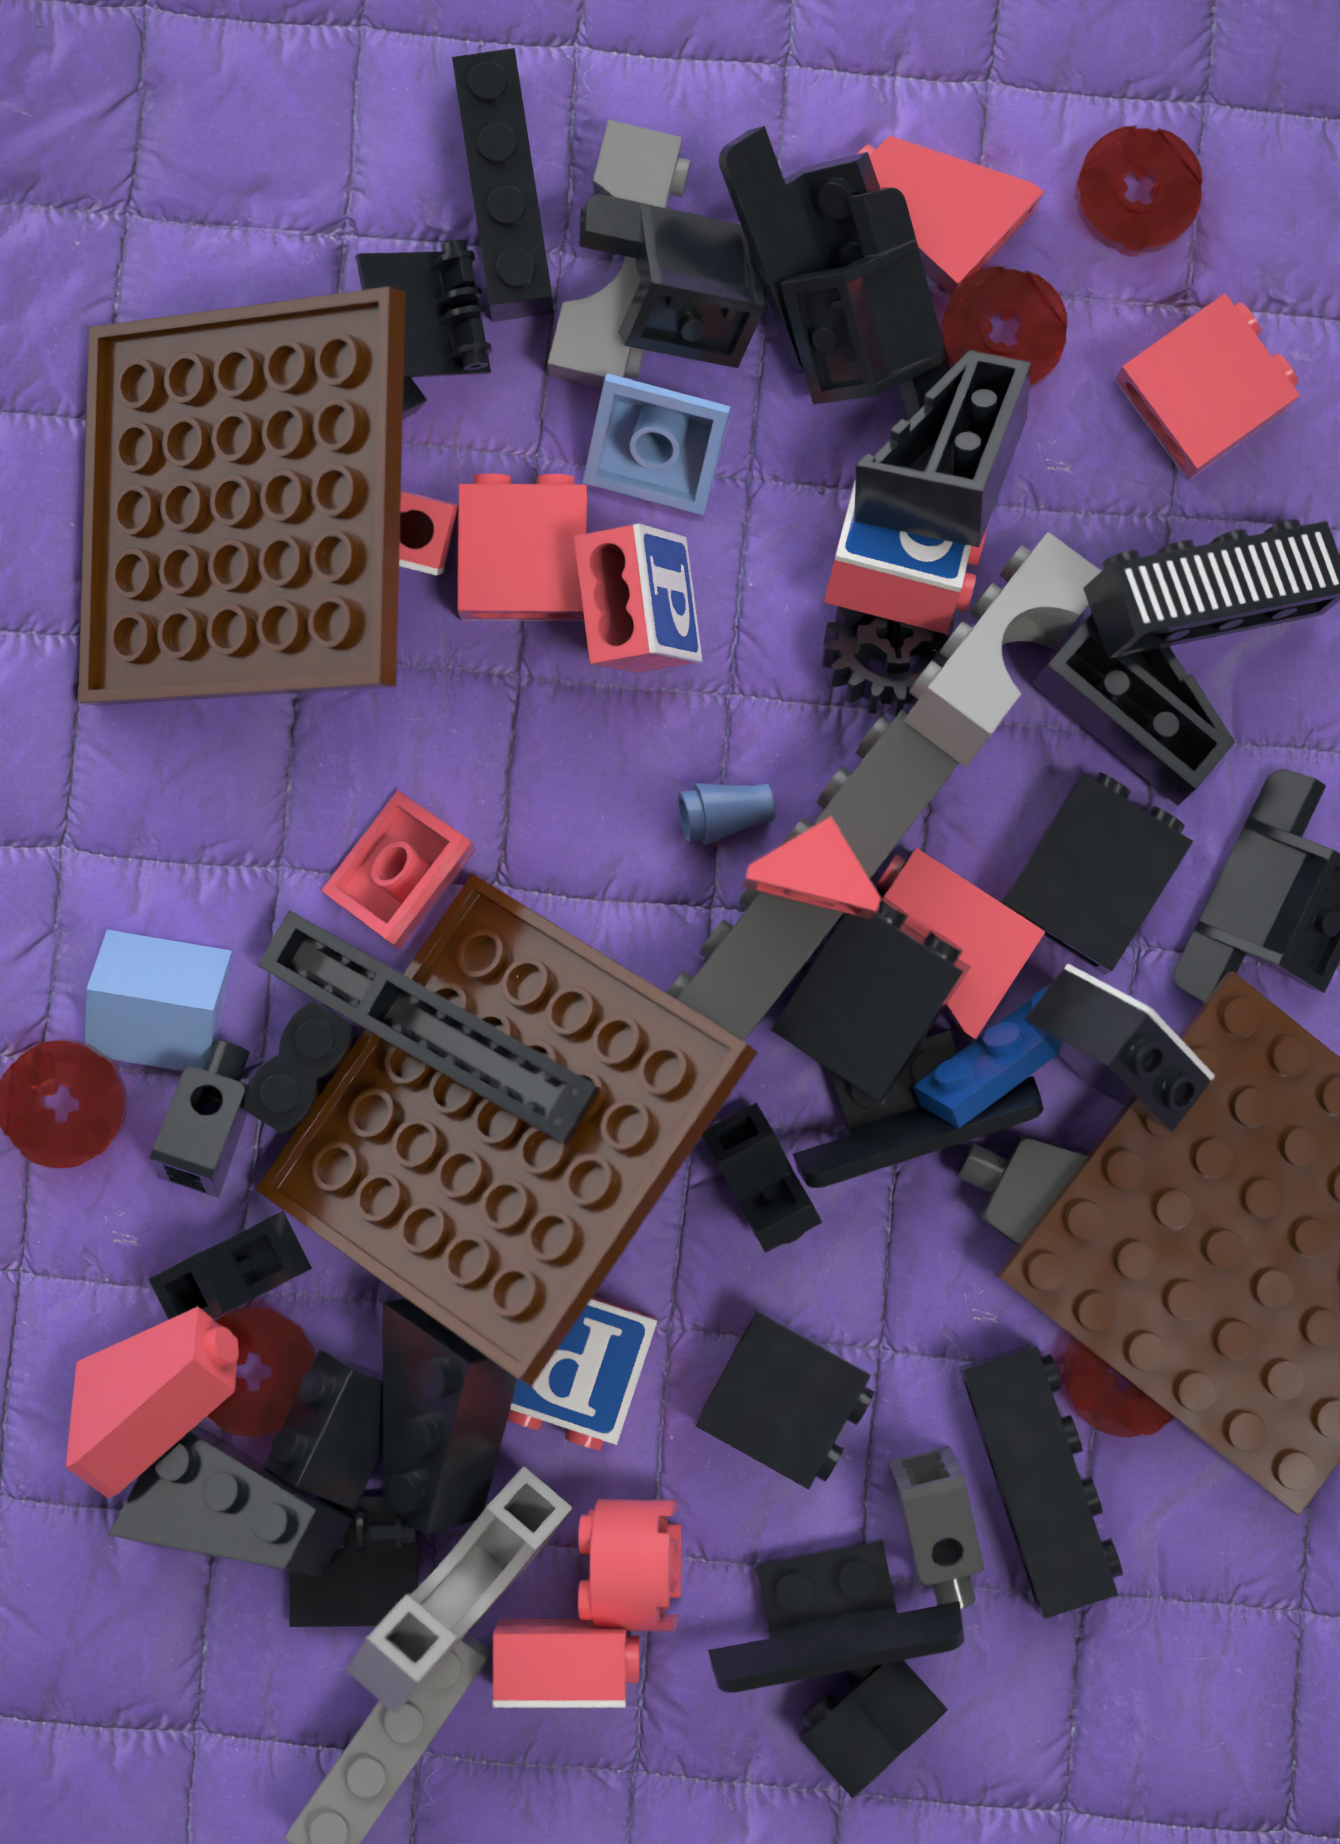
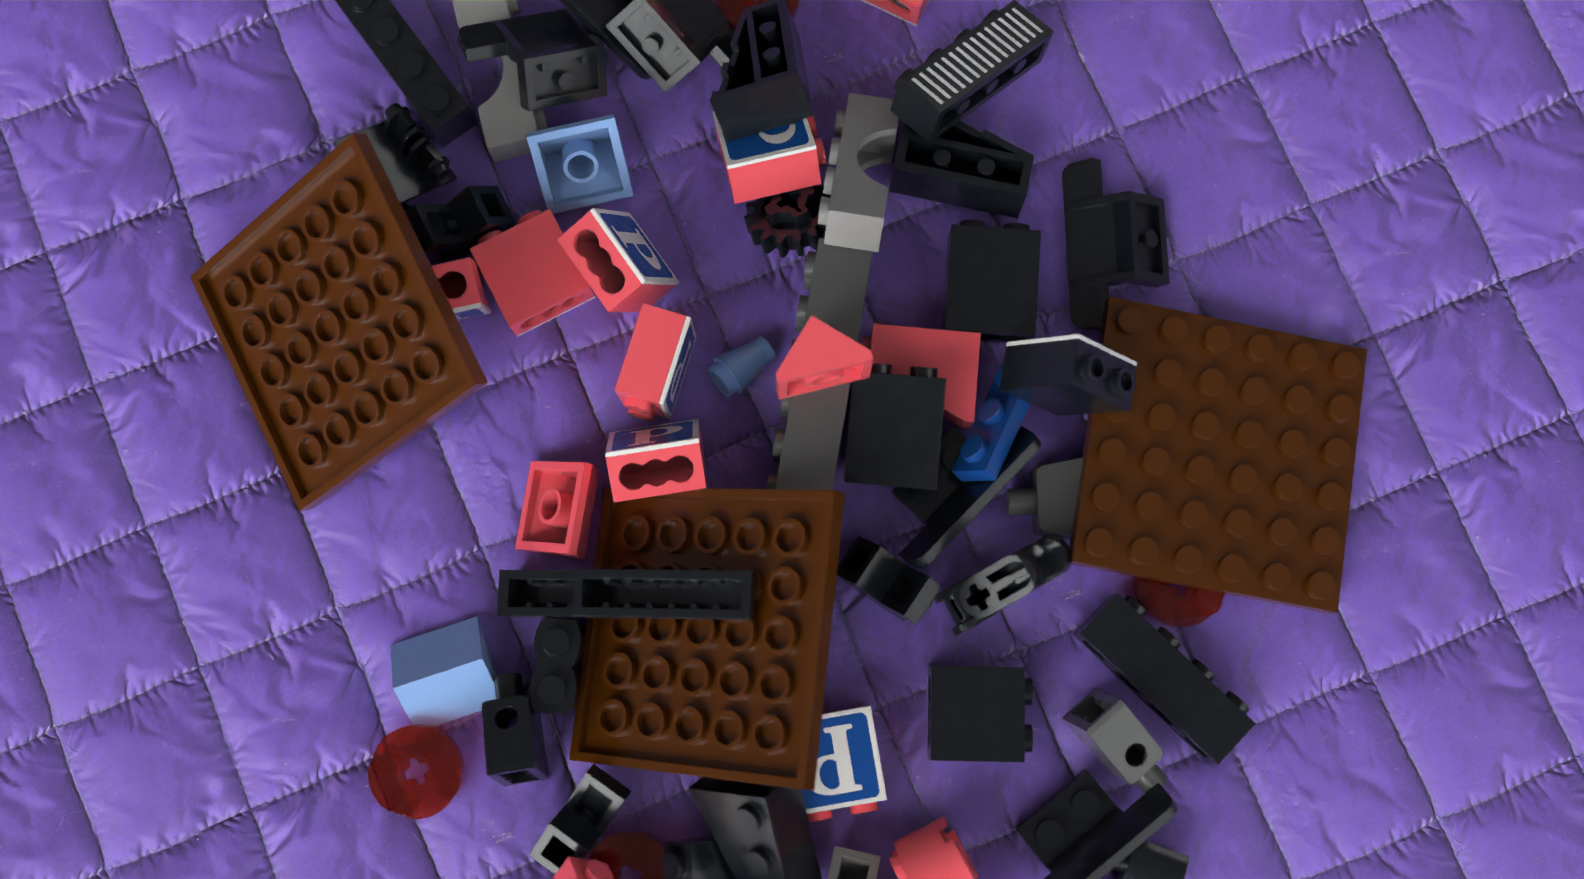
camera: 25 degrees left, 5 degrees down
none -> black brick [405,186,516,261]
none -> coral piece [605,419,706,502]
none -> coral piece [615,303,697,421]
none -> black piece [934,534,1072,636]

